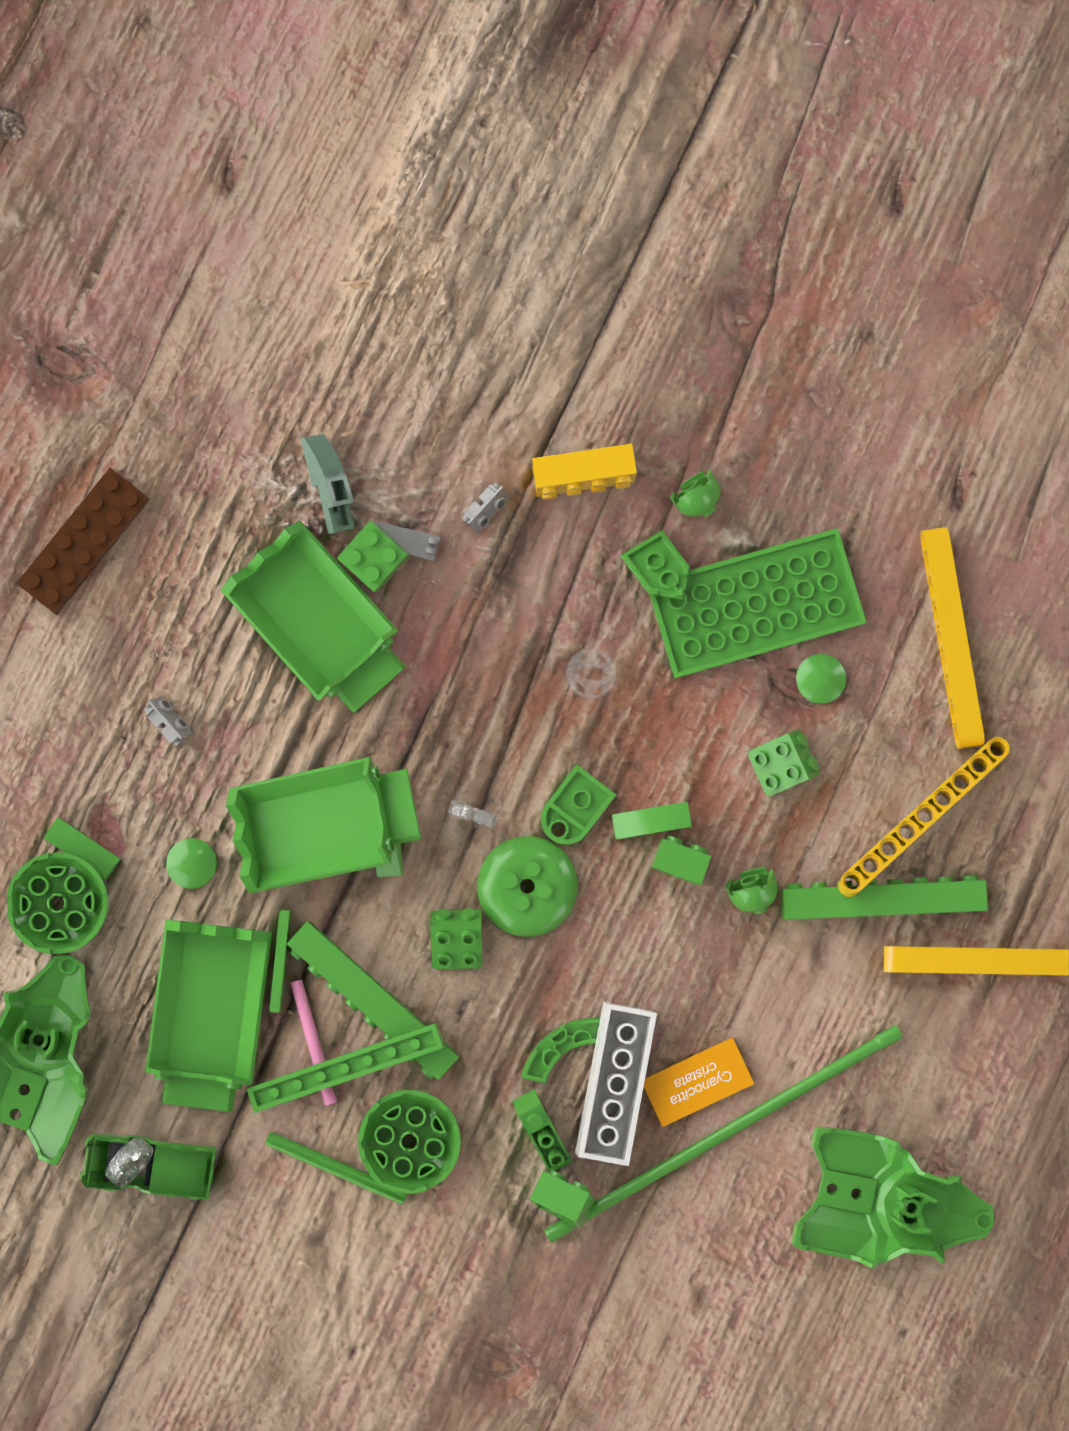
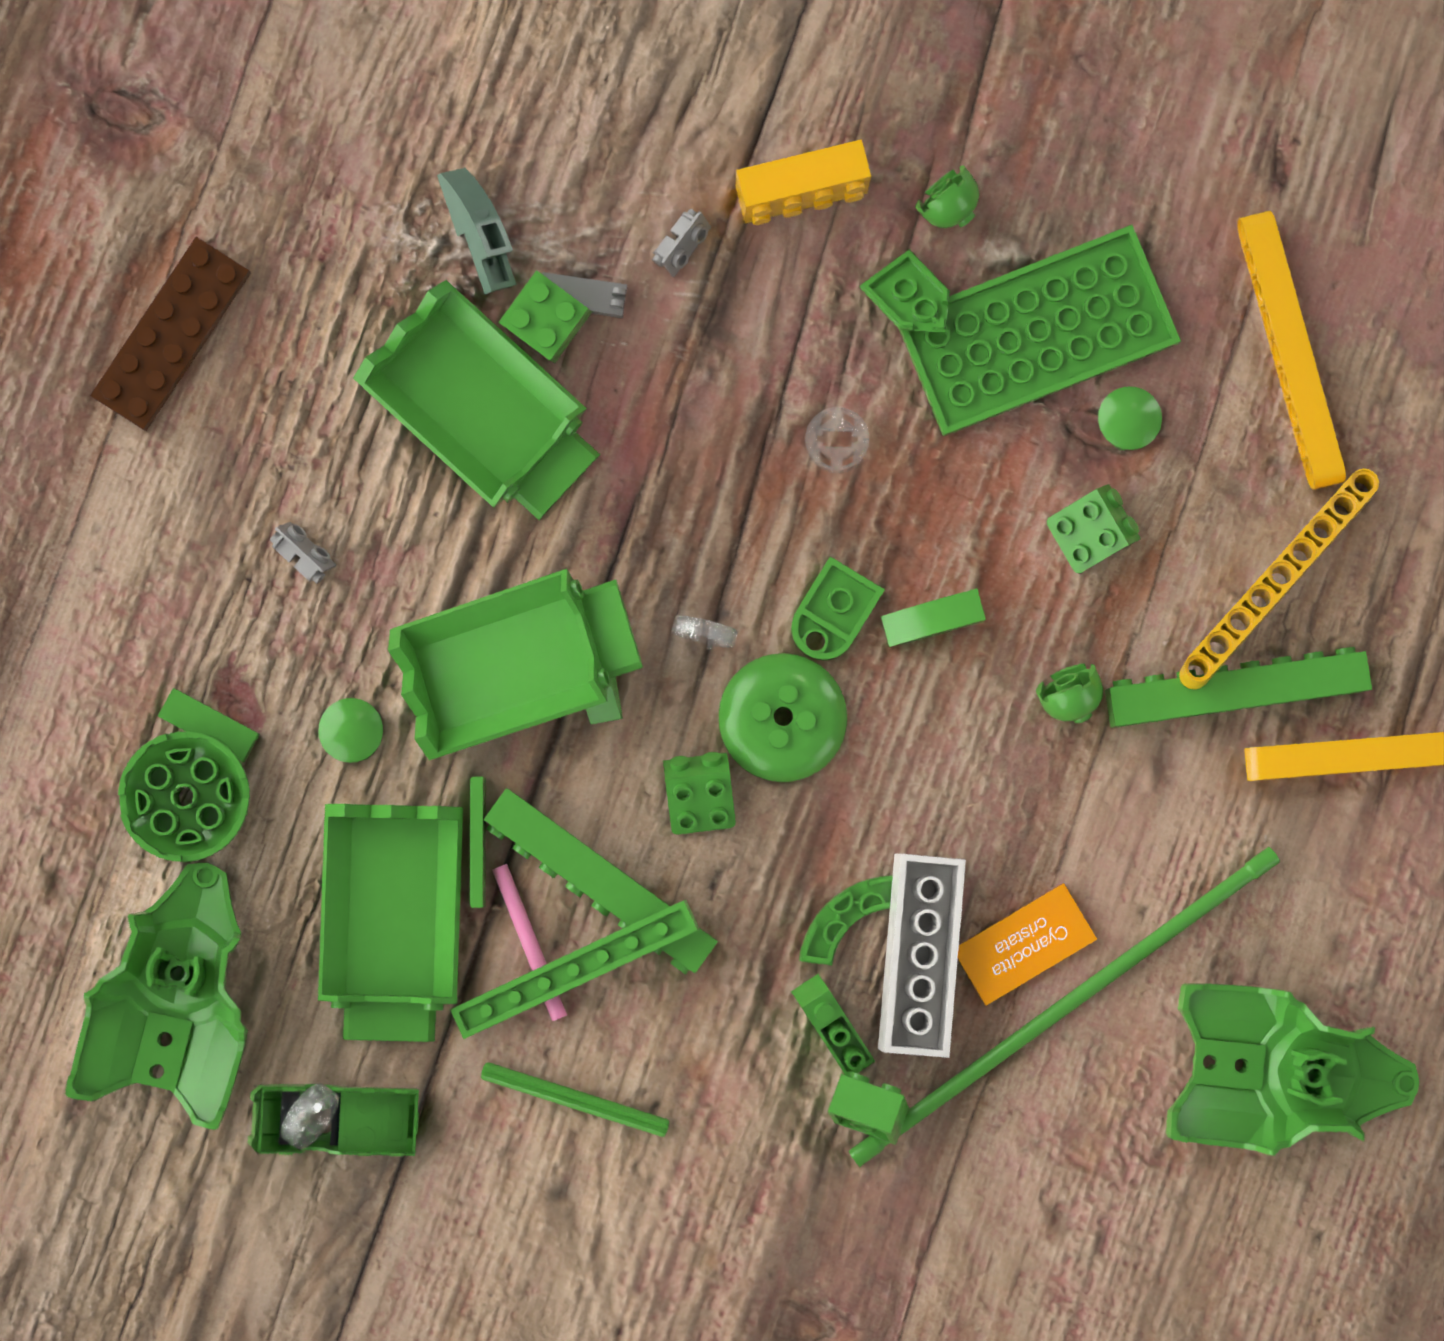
camera: 10 degrees left, 0 degrees up
bright green brick [358,1090,461,1194] -> none
bright green brick [650,836,711,885] -> none

